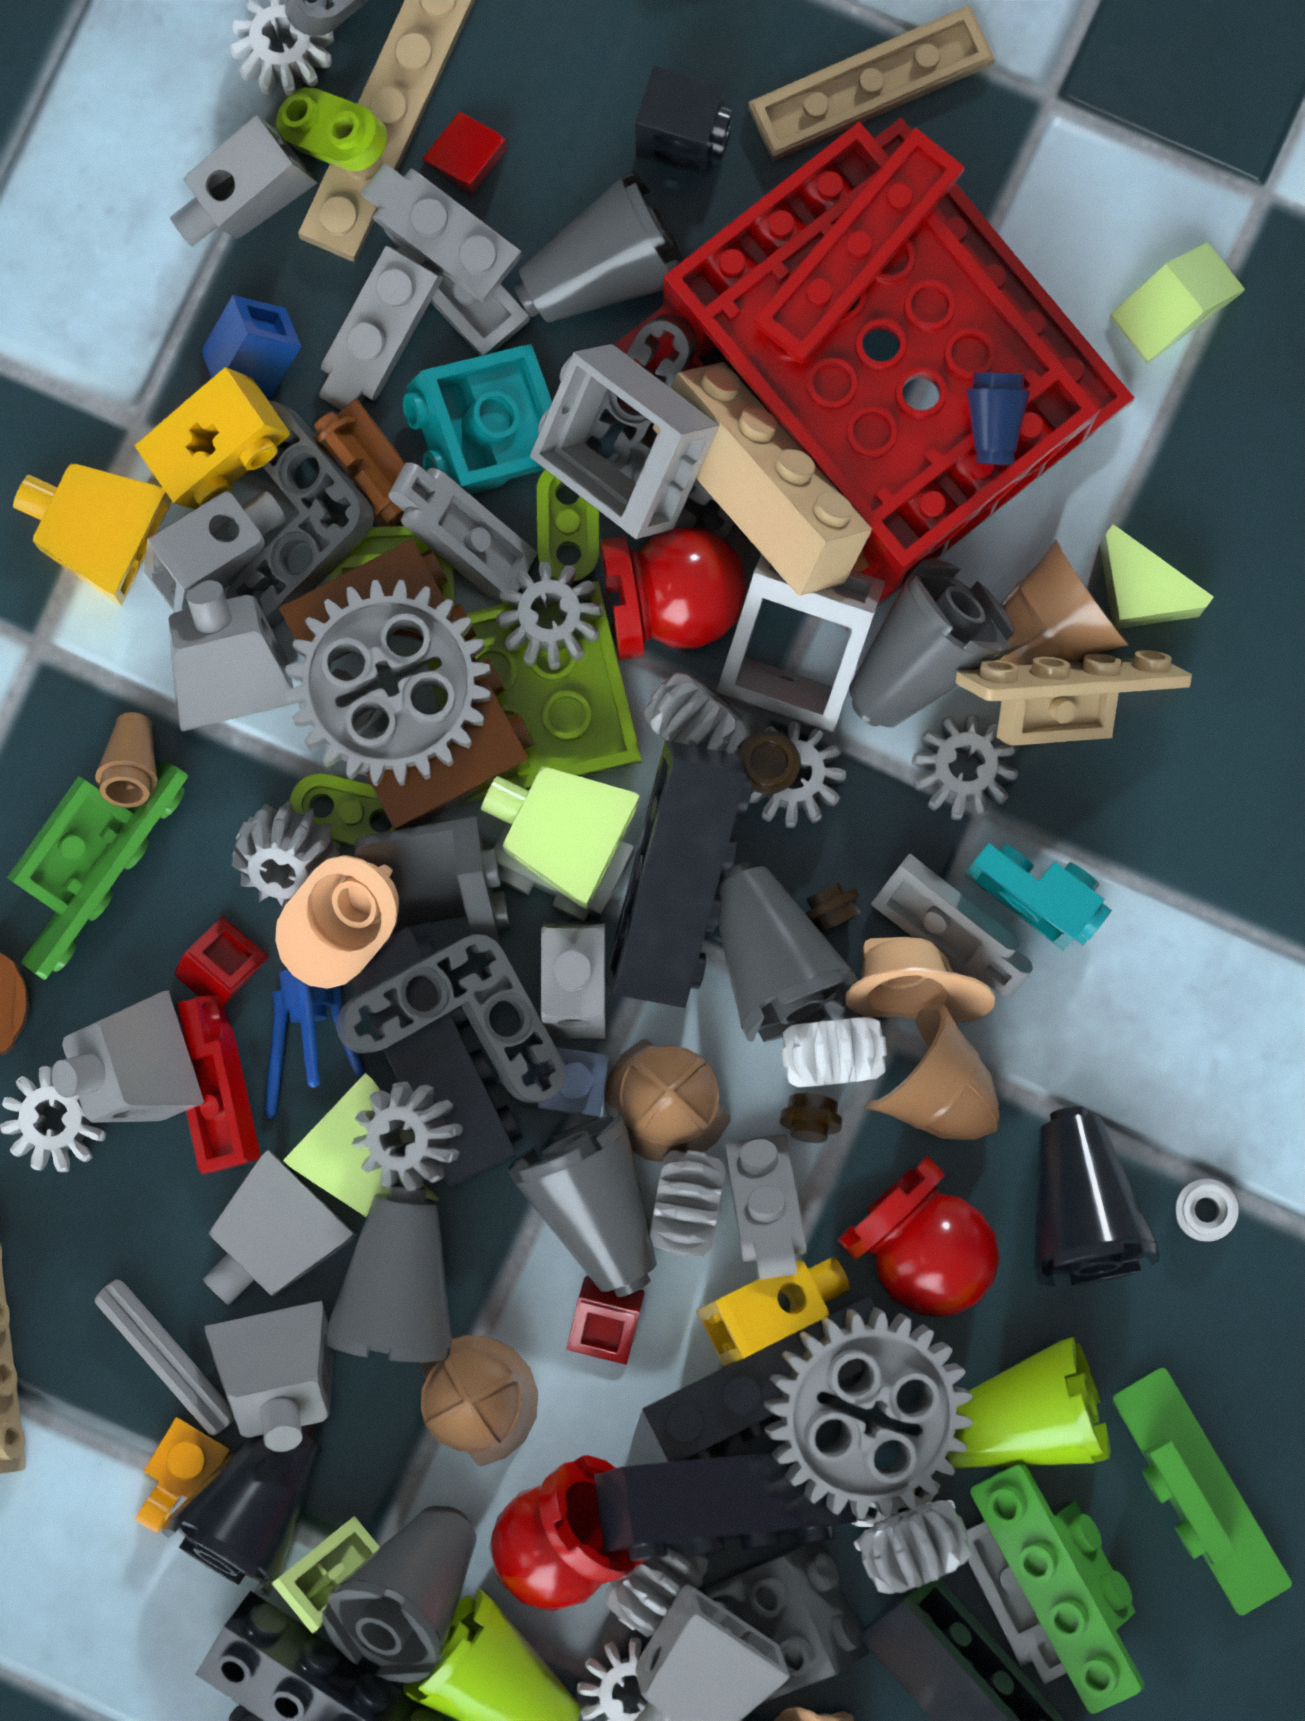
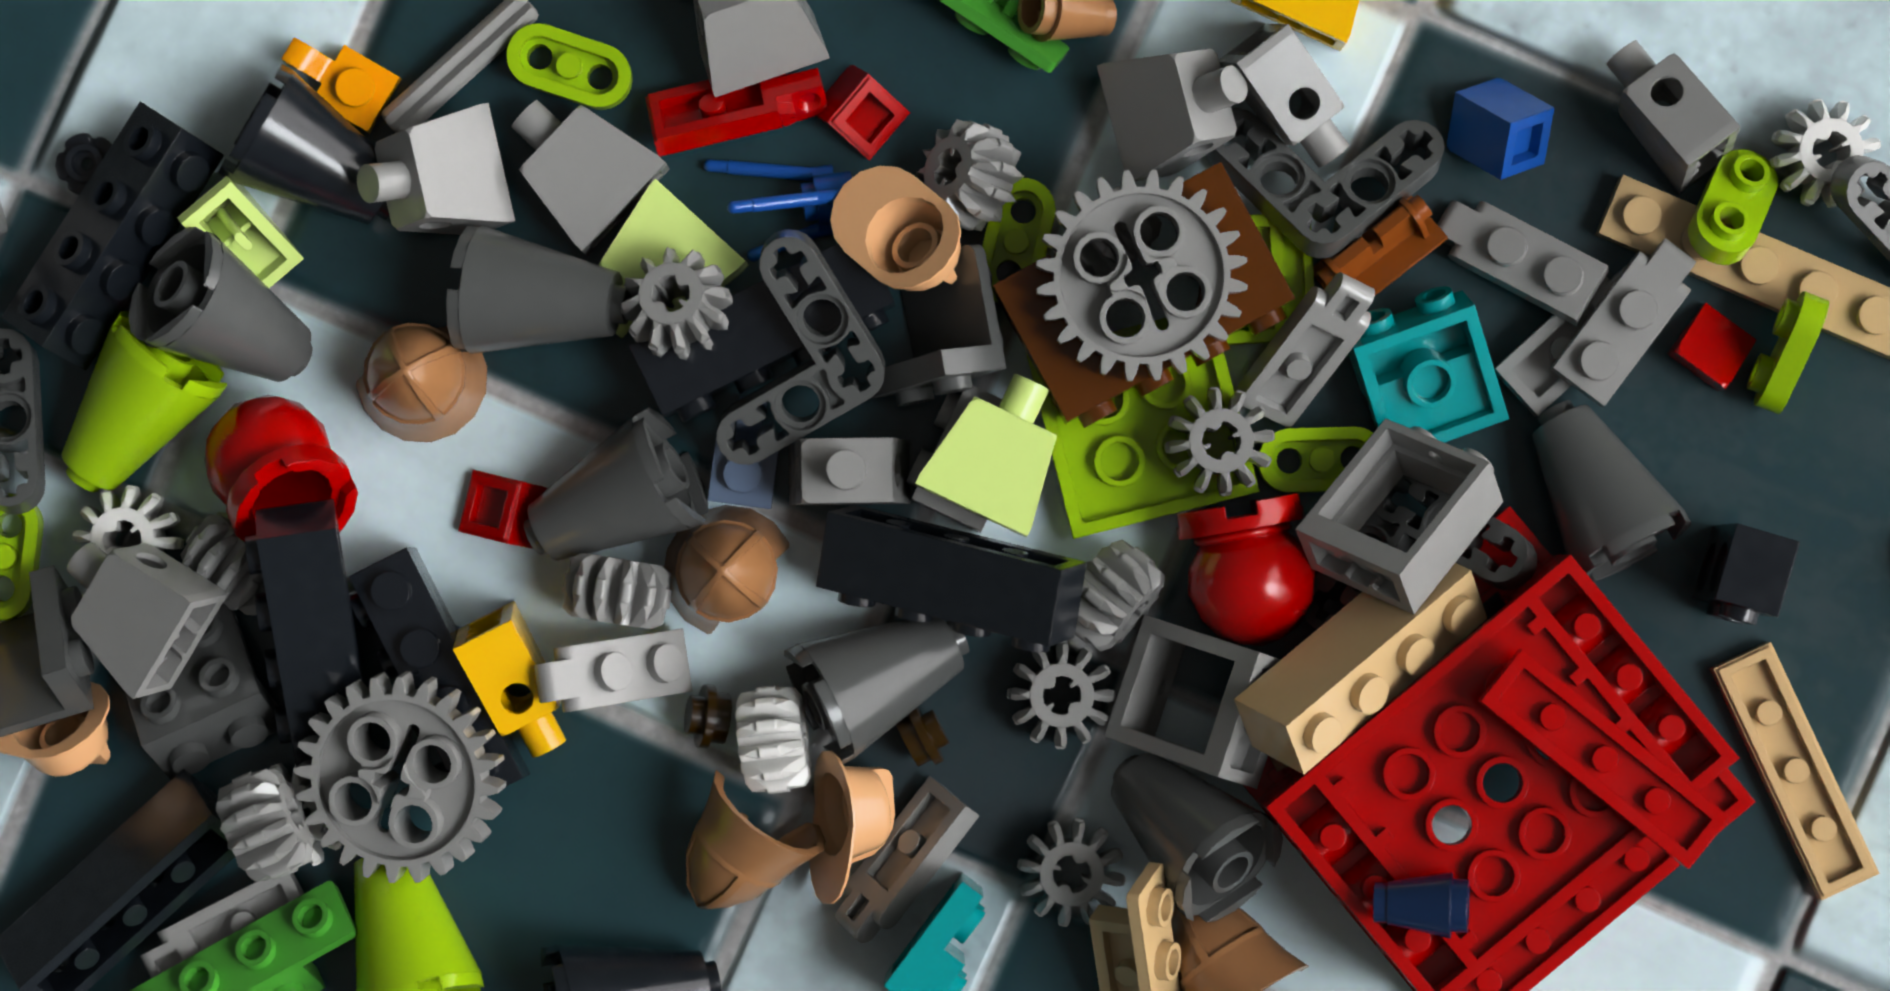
camera: 90 degrees right, 5 degrees up
yellow brick [134,367,291,510] -> none
dark brown plate [738,731,800,795] -> none
red tile [837,1155,1000,1318] -> none
none -> lime plate [507,23,633,110]
none -> lime plate [1747,291,1829,415]

